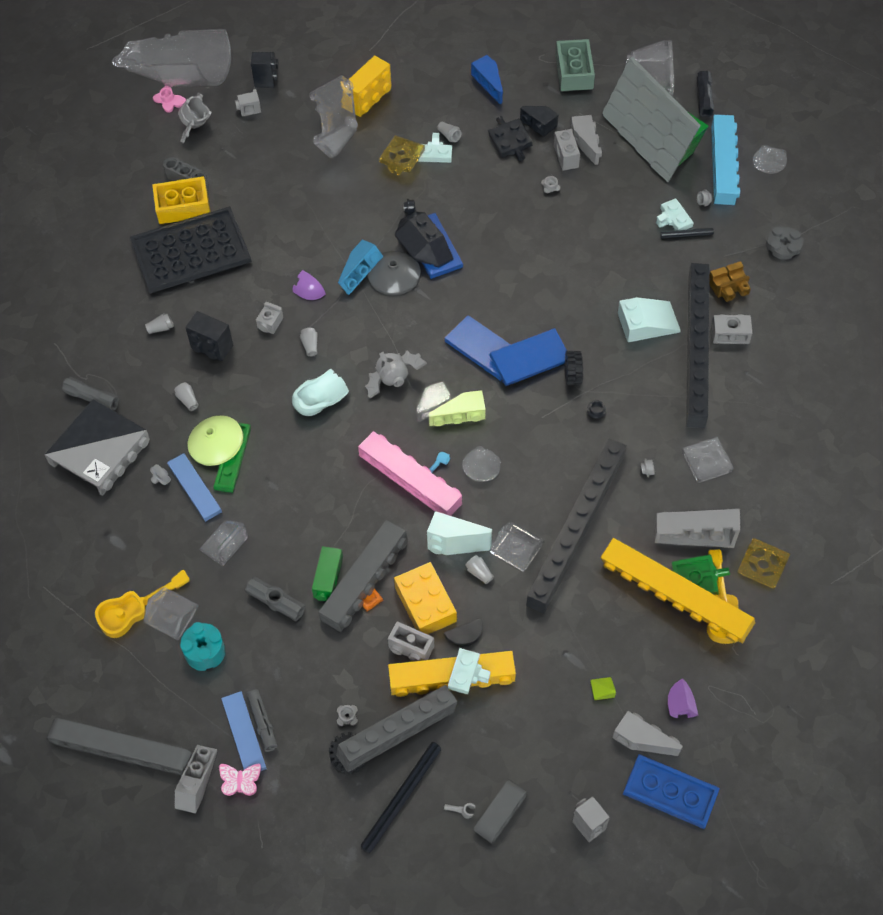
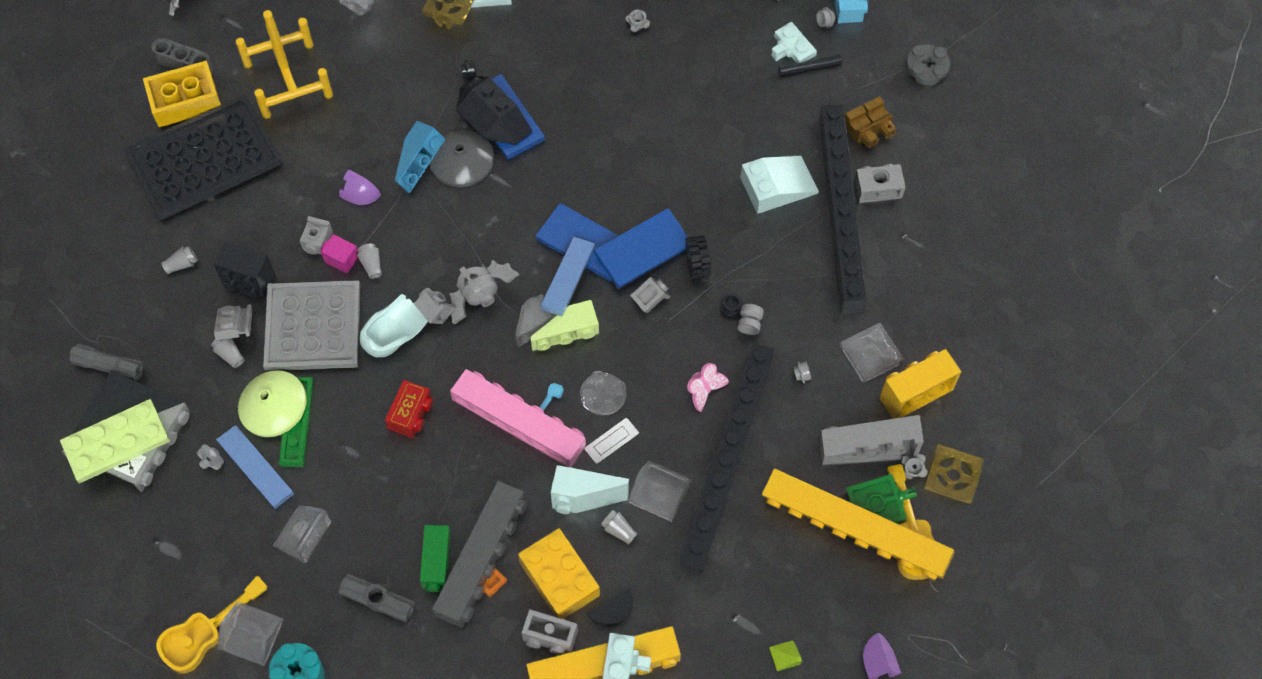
camera: 10 degrees left, 5 degrees up
none -> yellowish green plate [60,399,170,484]
none -> light grey plate [214,304,253,340]
none -> yellow piece [236,10,333,119]
none -> light grey plate [263,281,360,371]
none -> dark pink brick [321,234,358,273]
none -> red brick [385,380,433,439]
none -> light grey brick [414,288,456,324]
none -> medium blue tile [541,237,595,317]
none -> white sticker [584,418,639,464]
none -> light grey bracket [631,277,671,313]
none -> bright pink animal [687,363,729,412]
none -> light grey wheel [737,304,764,335]
none -> yellow brick [879,349,961,419]
none -> light grey plate [902,454,928,479]

